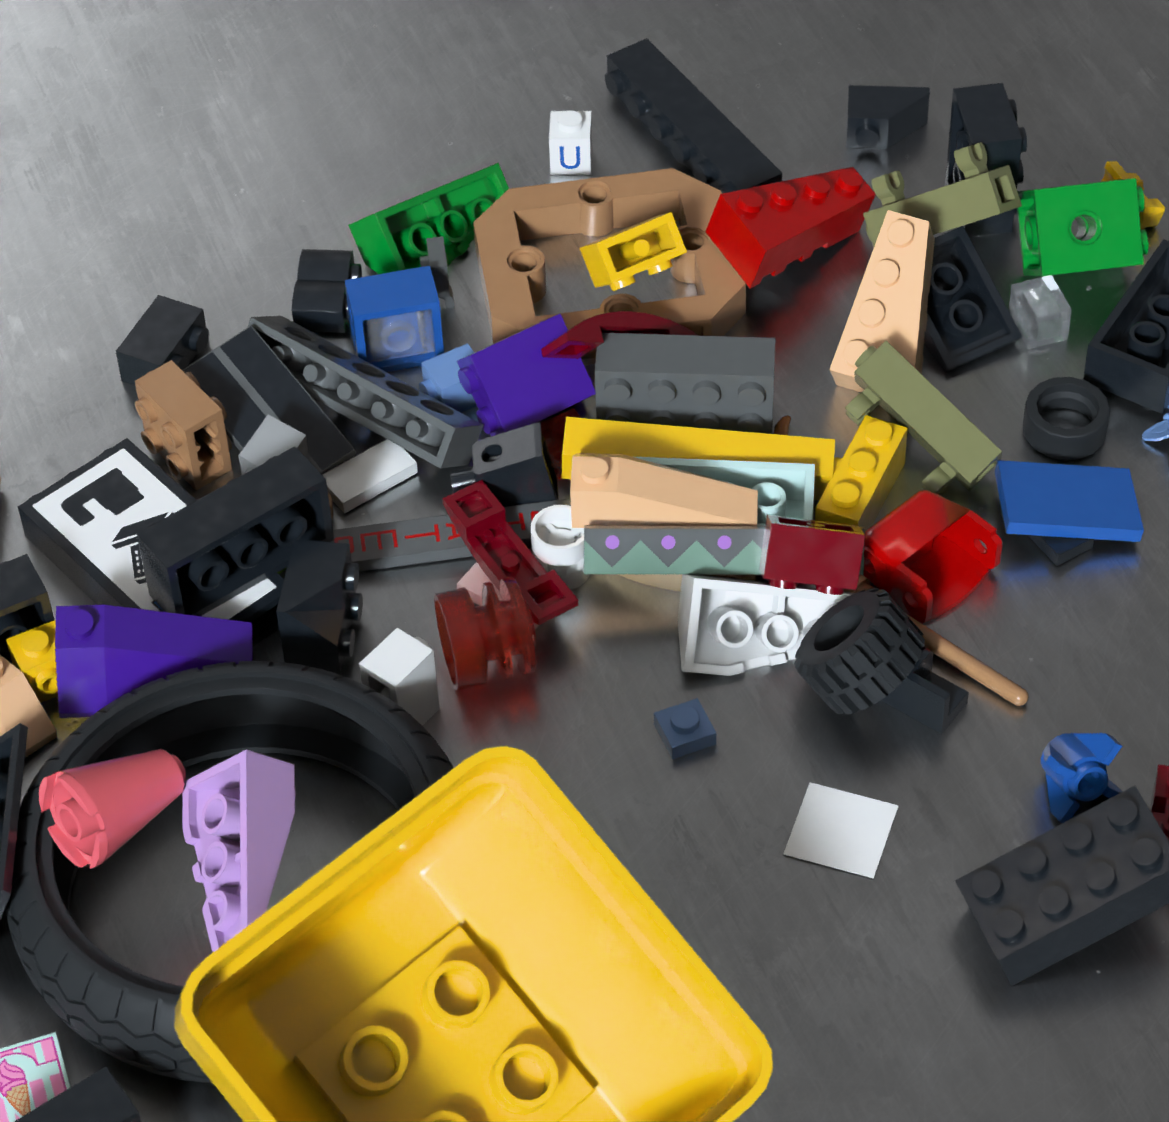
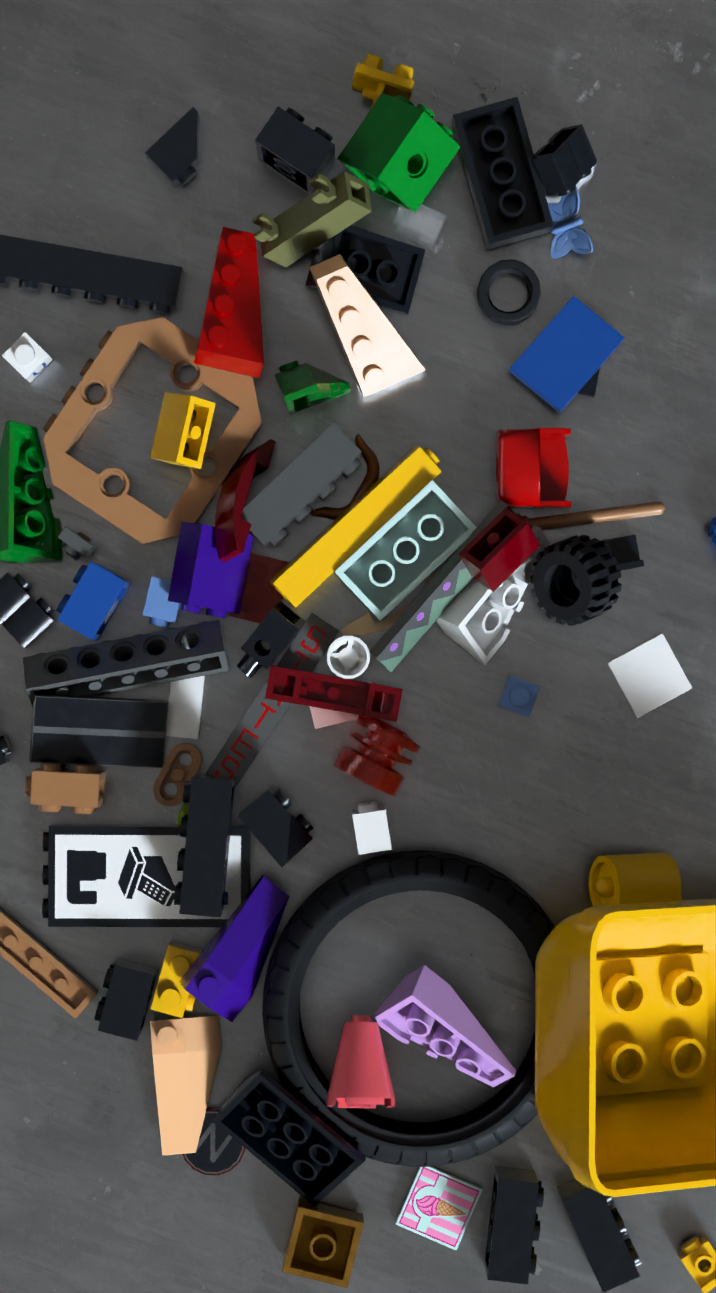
camera: 50 degrees left, 40 degrees up
light grey brick [239,414,309,475] -> none
light nougat wedge [570,453,758,528] -> none
yellow brick [815,415,908,531] -> none
olive brick [845,341,1002,495] -> none
none -> green wedge [274,361,351,415]

